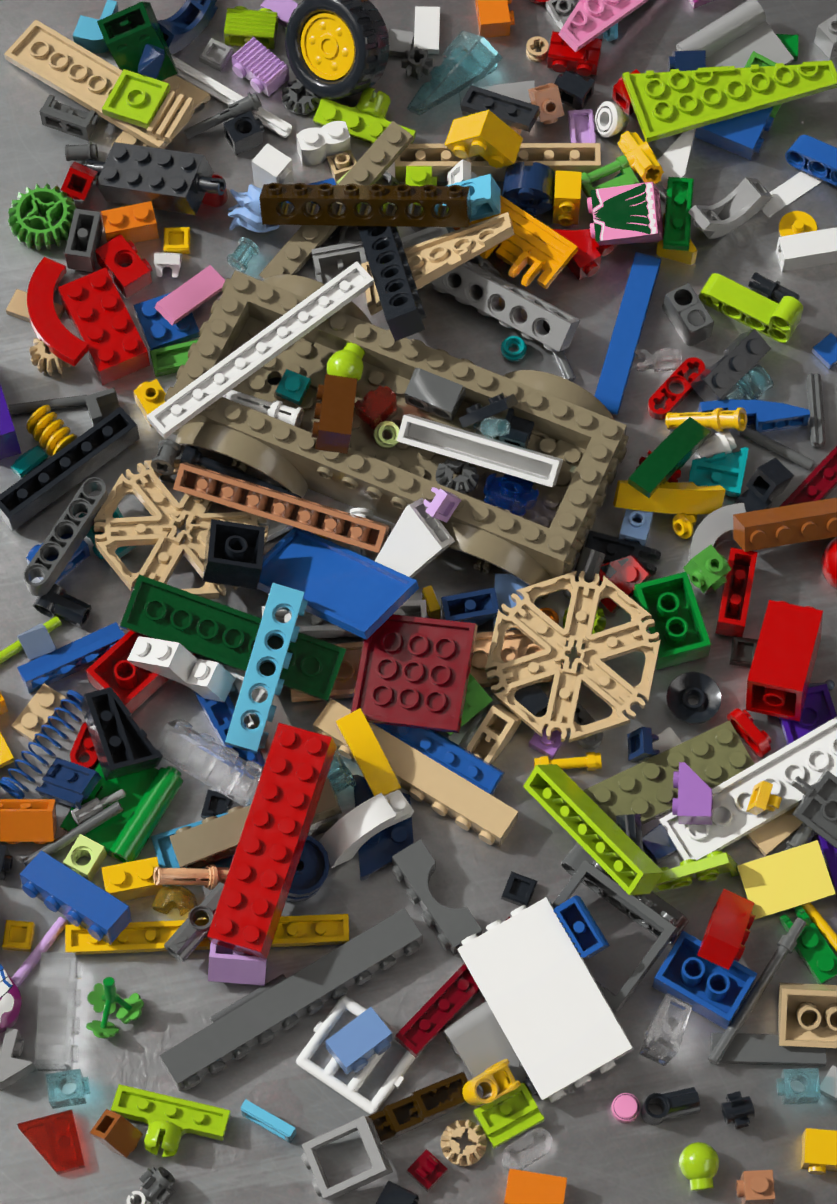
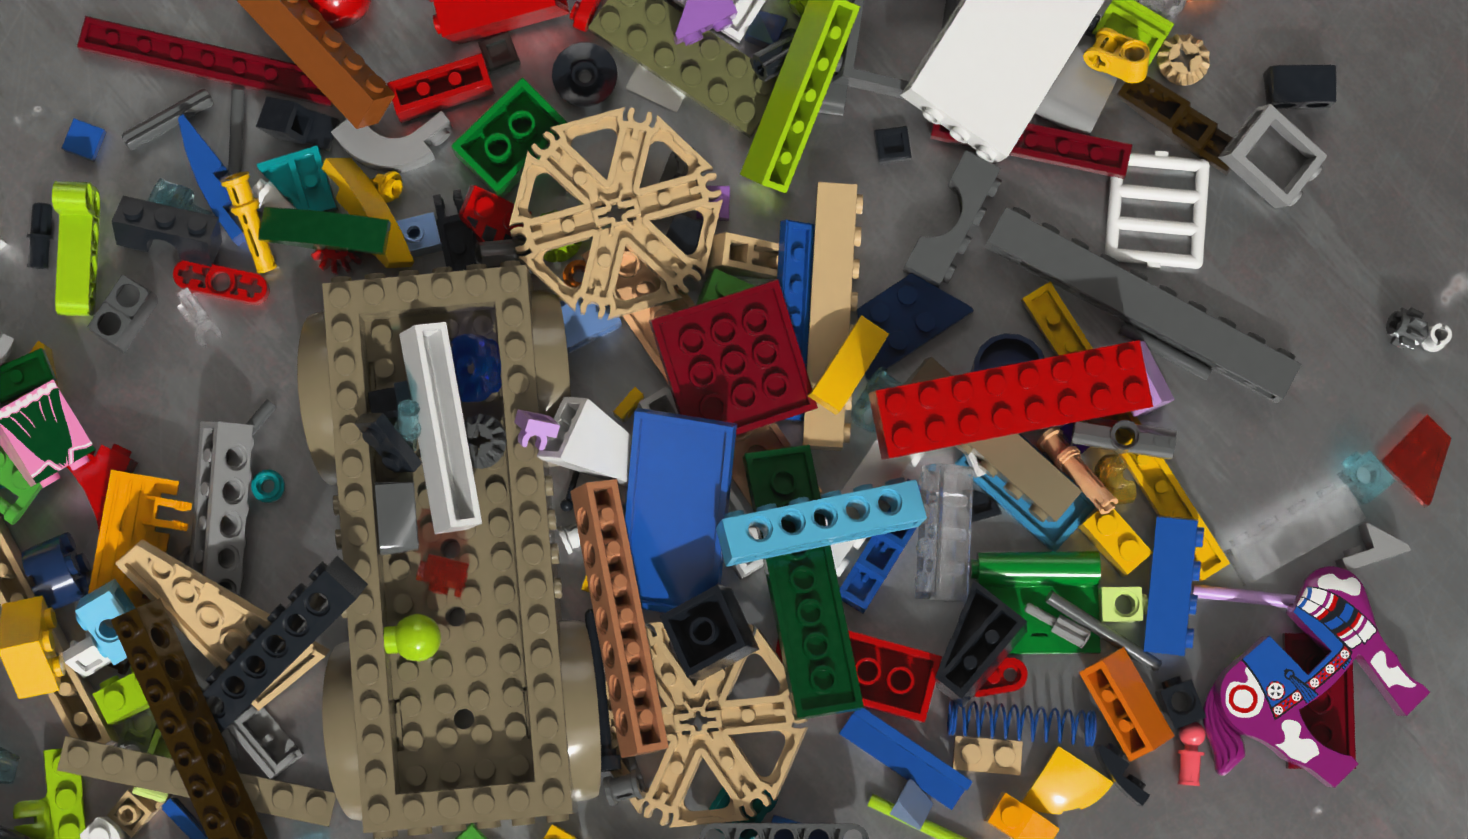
camera: 120 degrees left, 15 degrees up
yellow tile [2,920,35,952] -> none
black piece [33,583,92,628] -> none
dark blue plate [35,758,101,810] -> none
bright green plant [86,977,144,1038] -> none
dark orange brick [90,1109,143,1158] -> none
lime plate [111,1084,230,1157] -> none
white arch [127,636,235,702] -> none
white plate [147,261,374,439] -> none
white pin [222,390,304,427] -> none
medium azure tile [240,1099,296,1143] -> none
teal plate [275,369,311,405] -> none
reddish brown brick [311,374,357,454] -> none
white arch [319,790,414,868] -> none
medium blue brick [325,1007,392,1075] -> none
yellowish green plate [374,421,400,448] -> none
dark red tile [407,1149,448,1192] -> none
dark blue slope [441,588,500,626] -> none
yellow bar [534,752,602,771] -> none
yellow brick [553,171,582,226] -> none
blue brick [553,895,610,959] -> none
blue beam [595,252,661,416] -> none
dark blue tile [627,727,660,762] -> none
bright green brick [683,544,732,593] -> none

